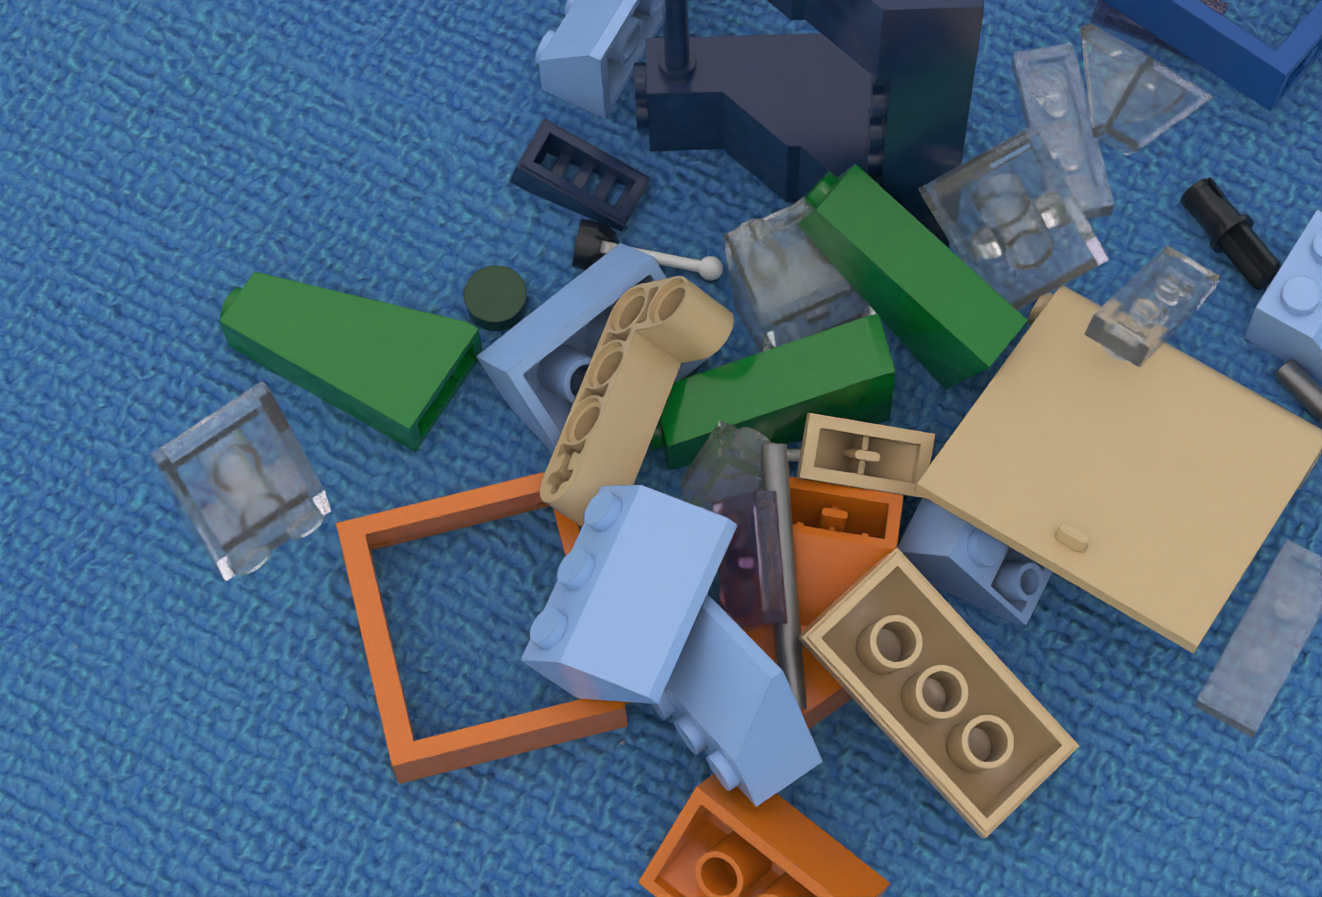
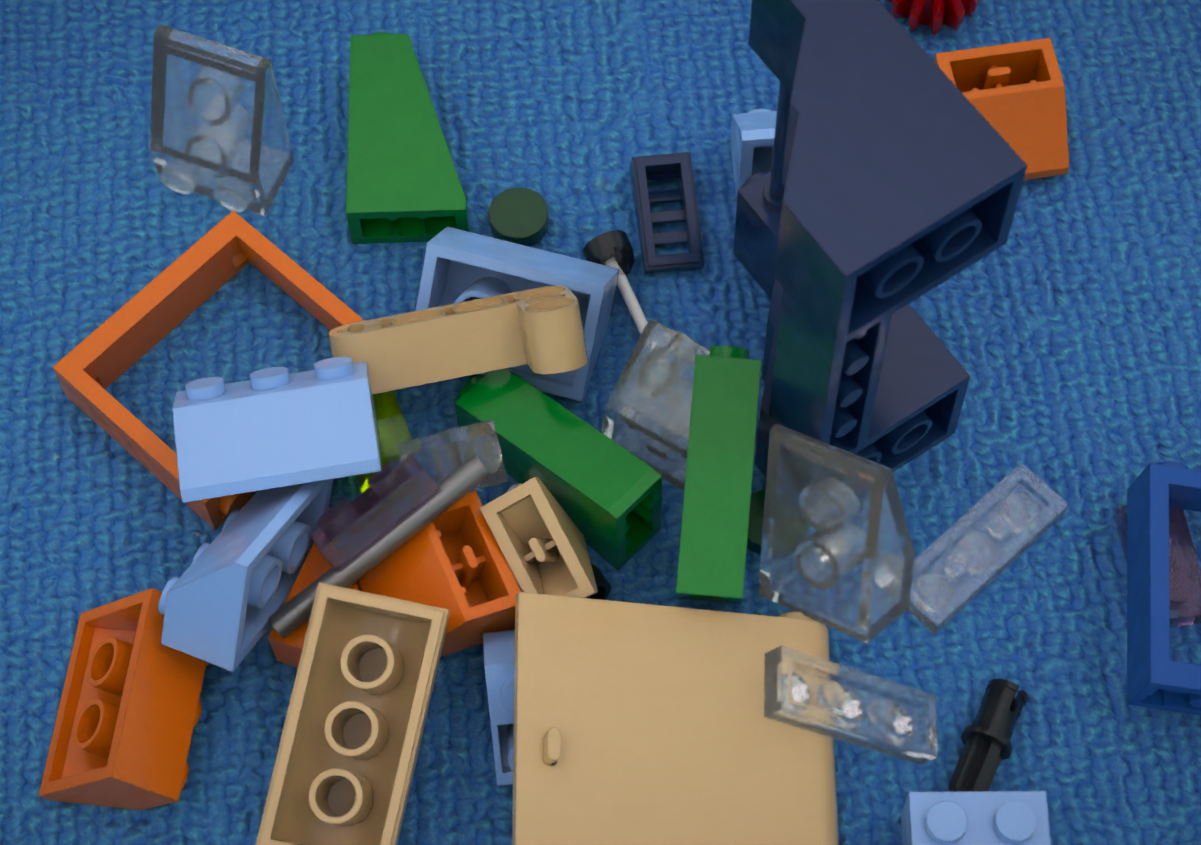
camera: 55 degrees right, 5 degrees down
clear slope [1080,23,1214,156] -> none

